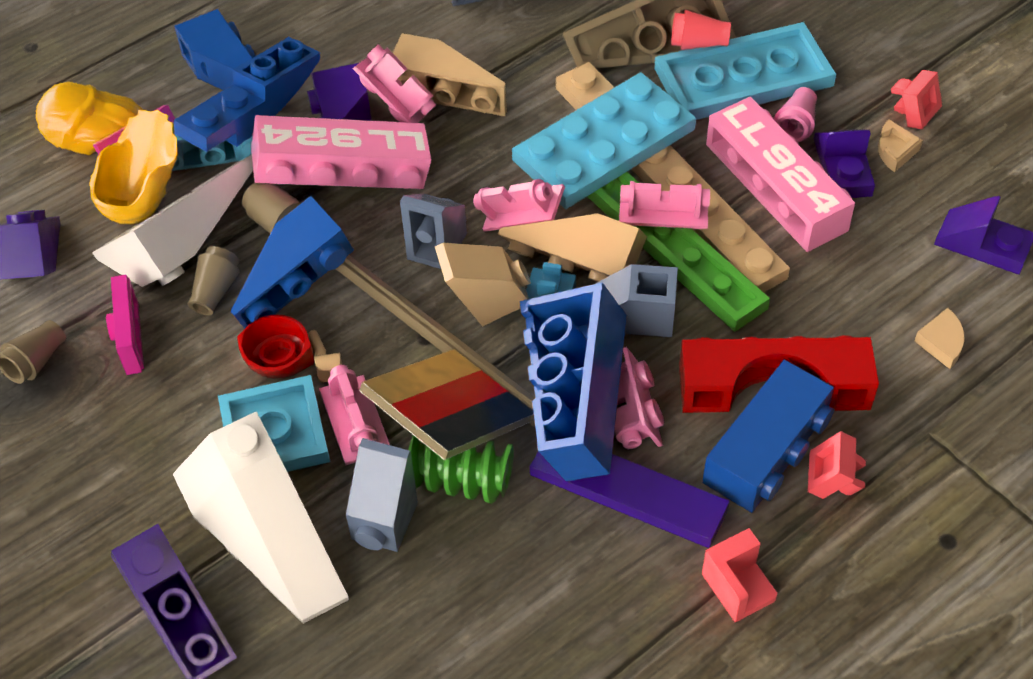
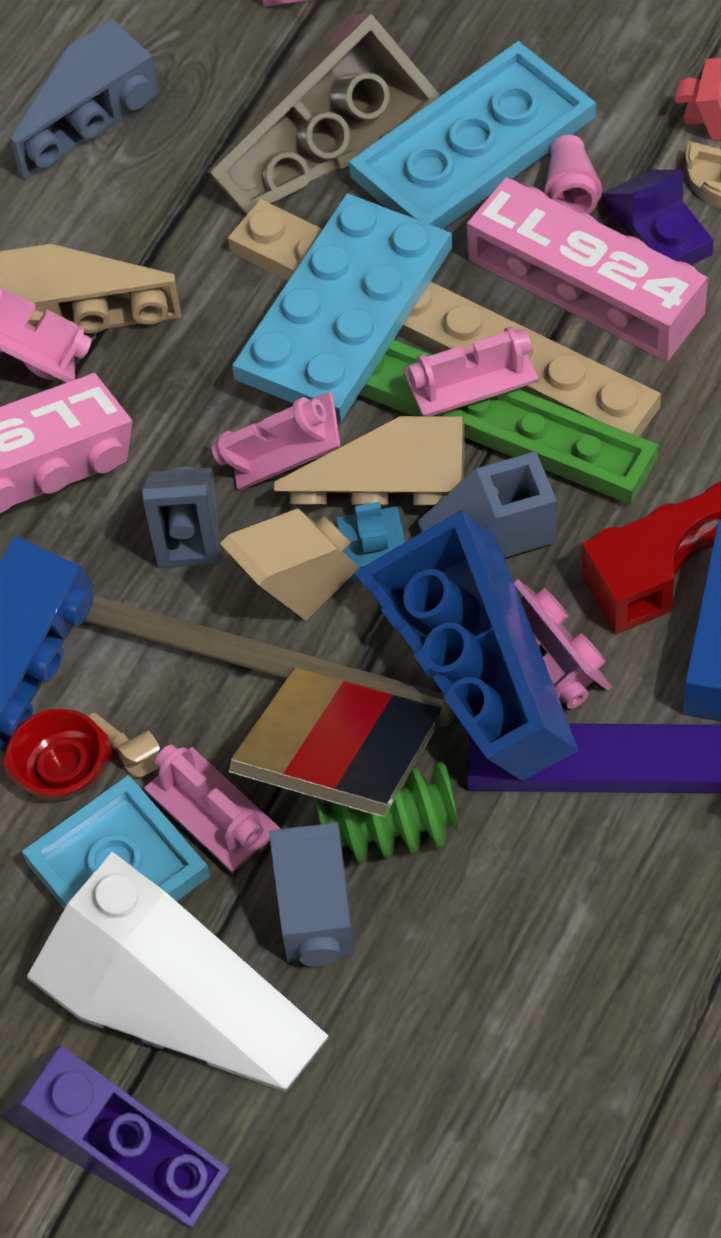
camera: 20 degrees left, 5 degrees up
coral cone [671,10,731,50] -> none

